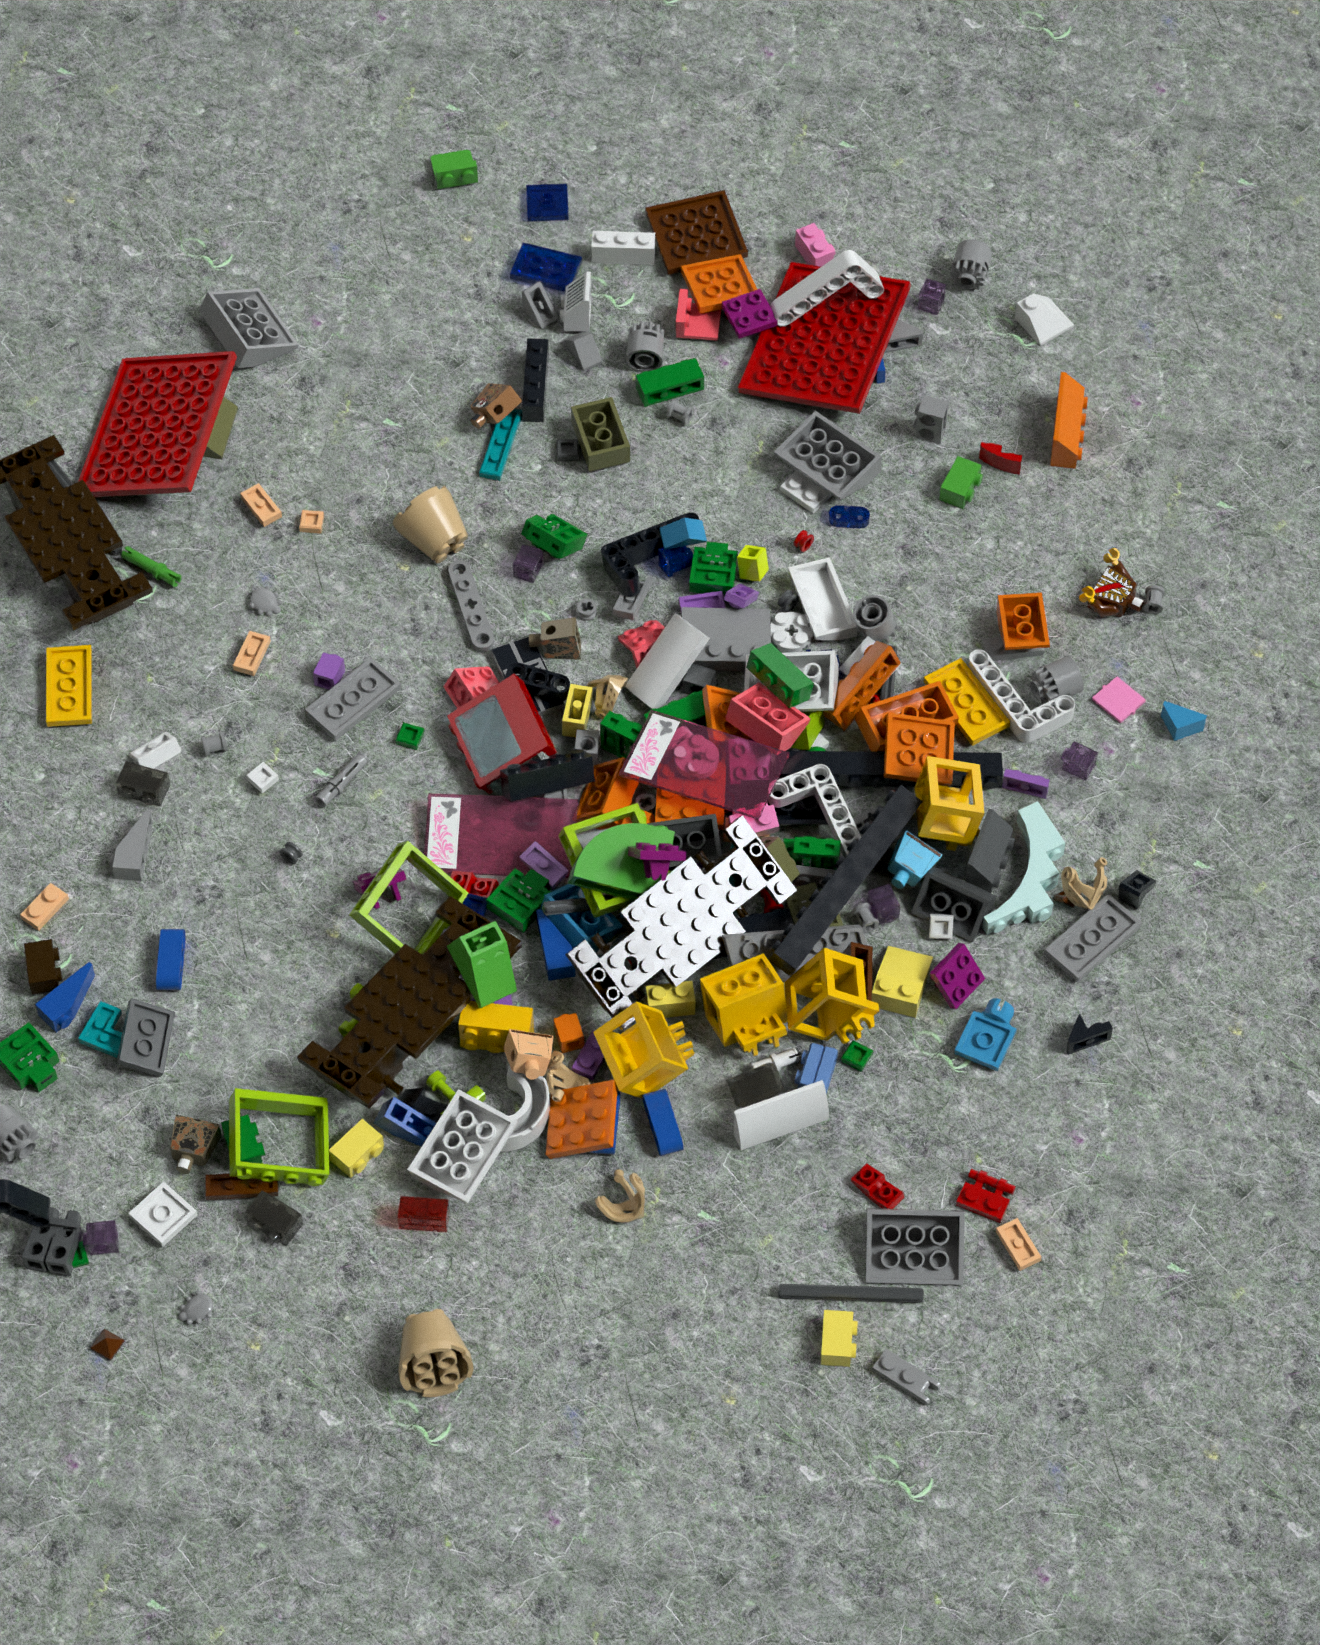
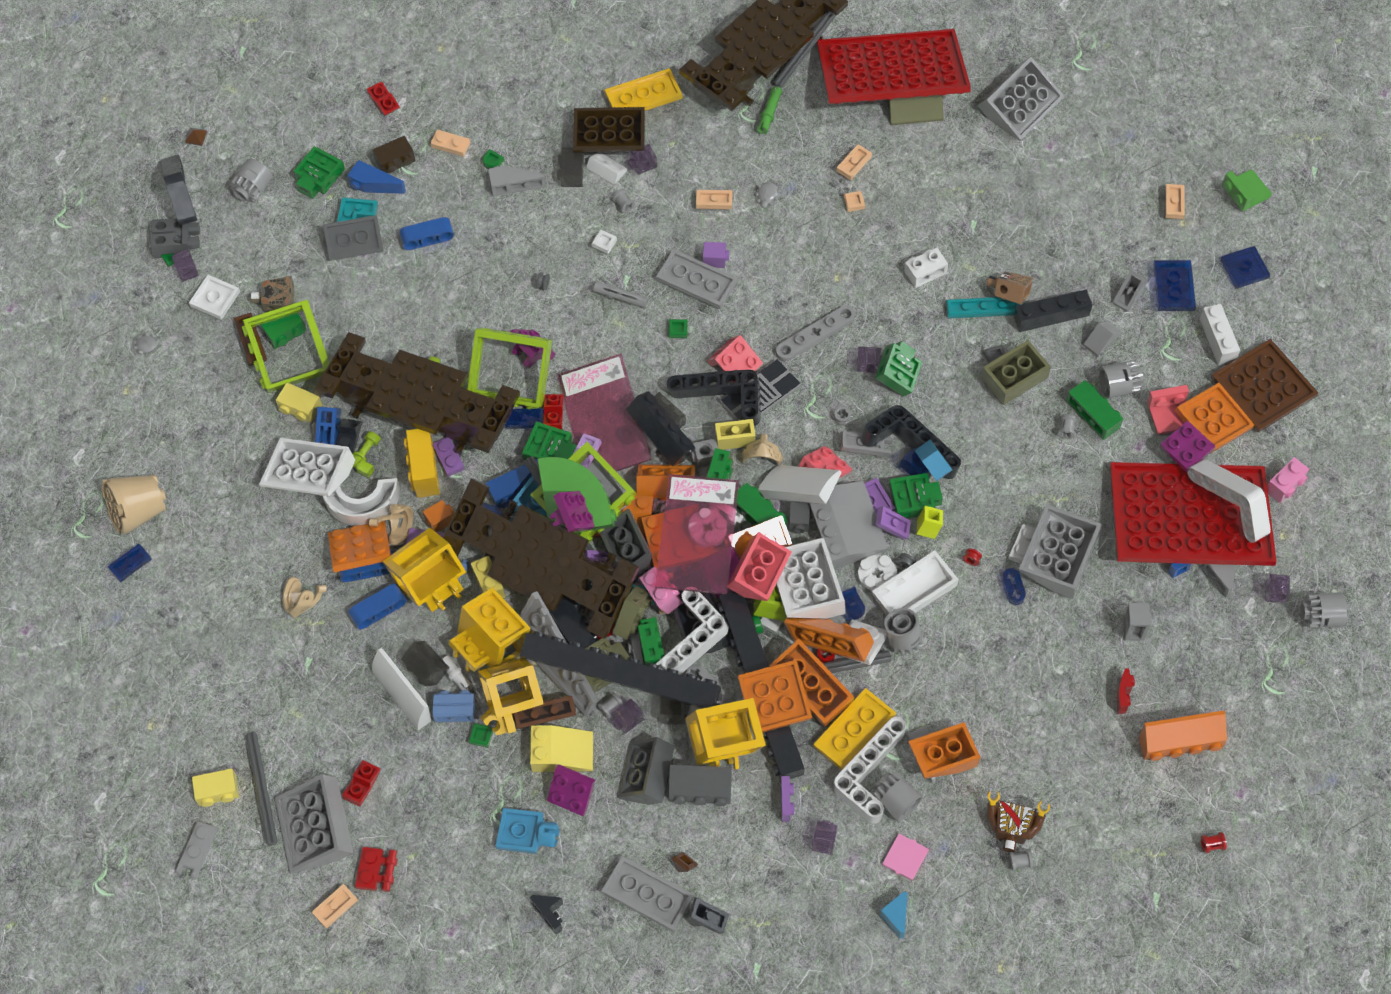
camera: 75 degrees right, 5 degrees up
reddish brown slope [91,1329,125,1361] -> none
clear smoke brick [245,1190,303,1246] -> none
tan cone [393,485,468,564] -> none
clear red brick [398,1196,450,1232] -> none
panel [447,674,557,794] -> none
bright green slope [447,921,517,1009] -> none
light nougat torso [504,1029,553,1080] -> none
dark tan torso [529,617,581,660] -> none
white slope [560,272,591,332] -> none
green brick [746,643,814,708] -> none
medium azure torso [887,830,942,889] -> none
white tile [929,914,953,939] -> none
bright green brick [939,456,983,509] -> none
light aqua arch [982,801,1065,935] -> none
white slope [1015,293,1074,346] -> none
tan helmet [1061,857,1107,910] -> none
none -> clear blue plate [107,544,152,583]
none -> green tile [483,149,504,169]
none -> dark brown slope [573,107,646,152]
none -> clear purple brick [628,144,657,175]
none -> white brick [904,248,948,288]
none -> light nougat plate [1165,184,1185,219]
none -> red bush [1201,832,1227,854]

